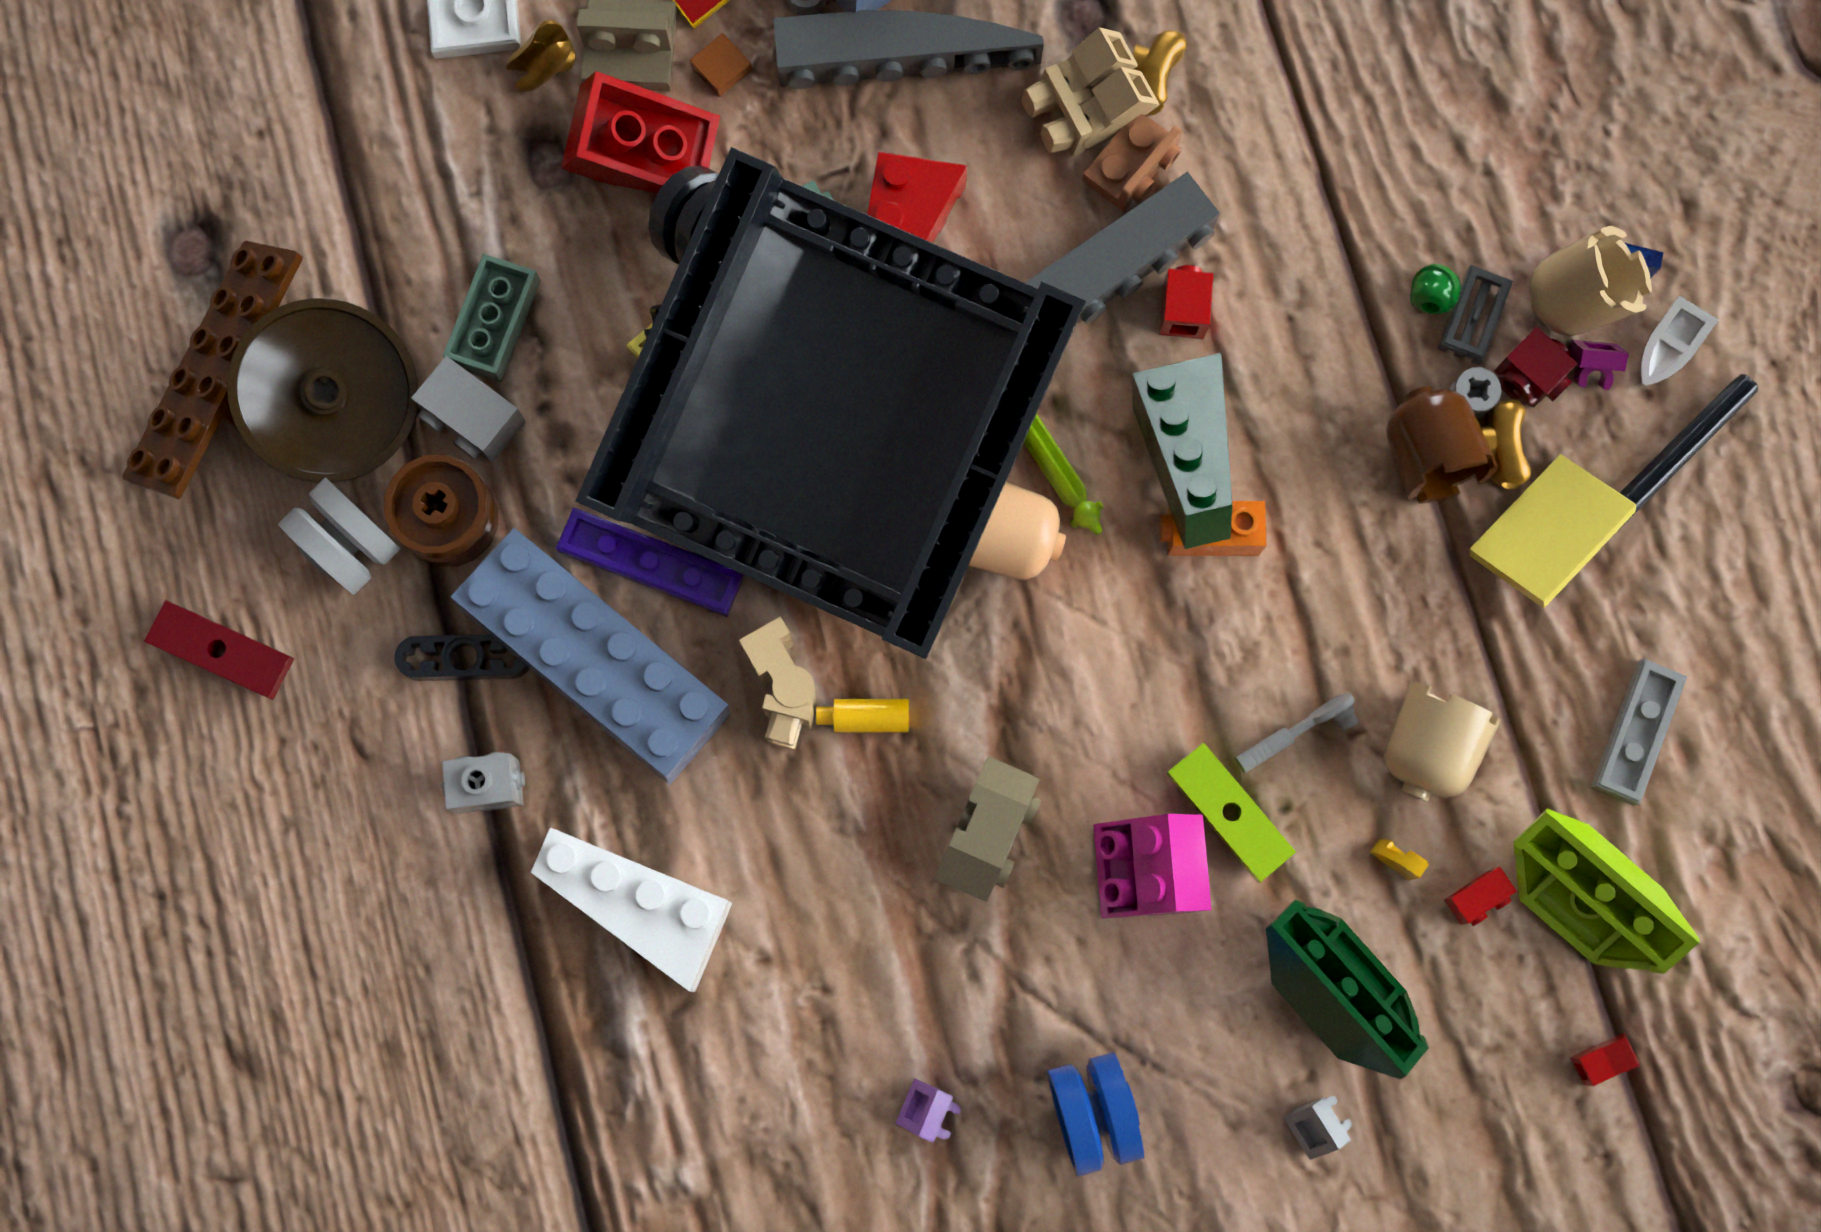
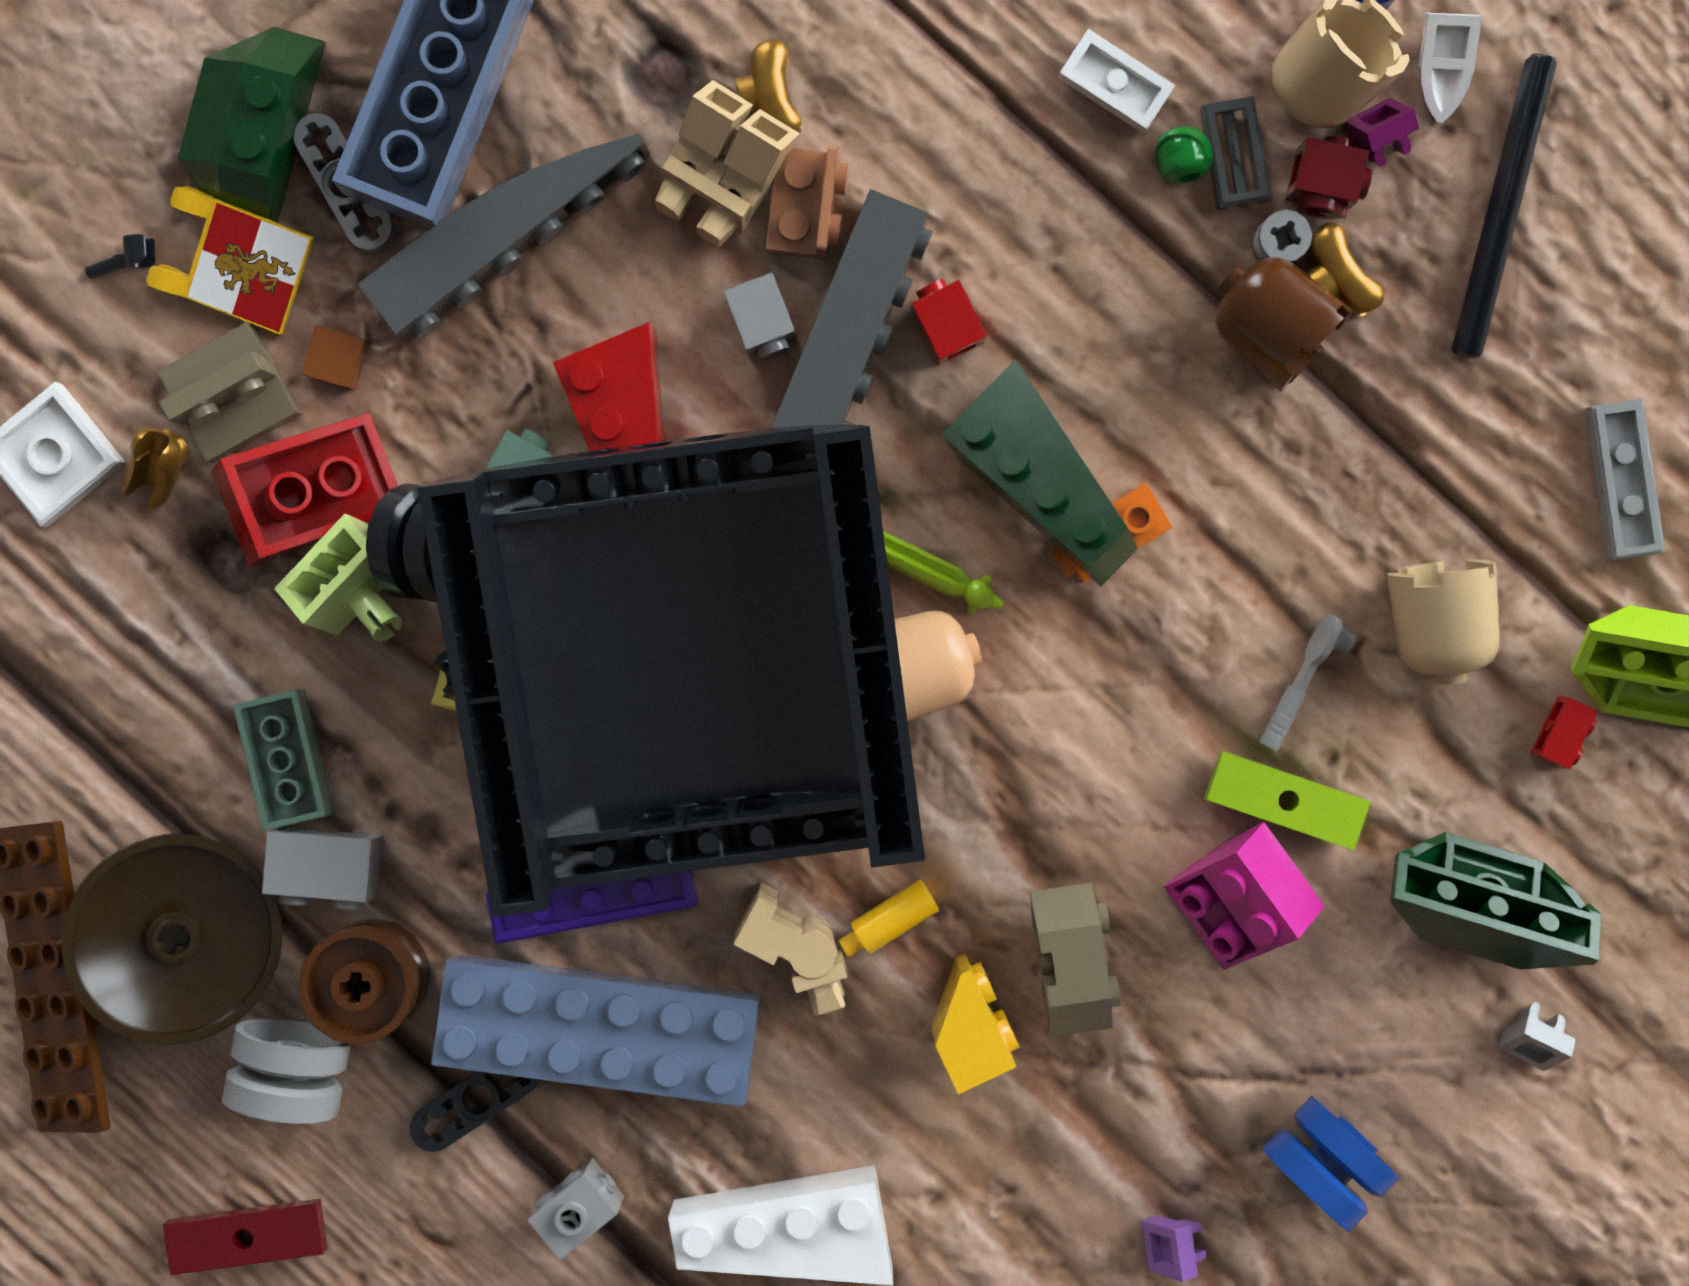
camera: 25 degrees left, 10 degrees up
yellow tile [1370,839,1429,881] -> none
light yellow tile [1469,454,1636,608] -> none
none -> yellowish green brick [274,514,403,642]
none -> light grey brick [724,272,797,360]
none -> yellow slope [932,953,1020,1095]
none -> white plate [1058,29,1176,134]

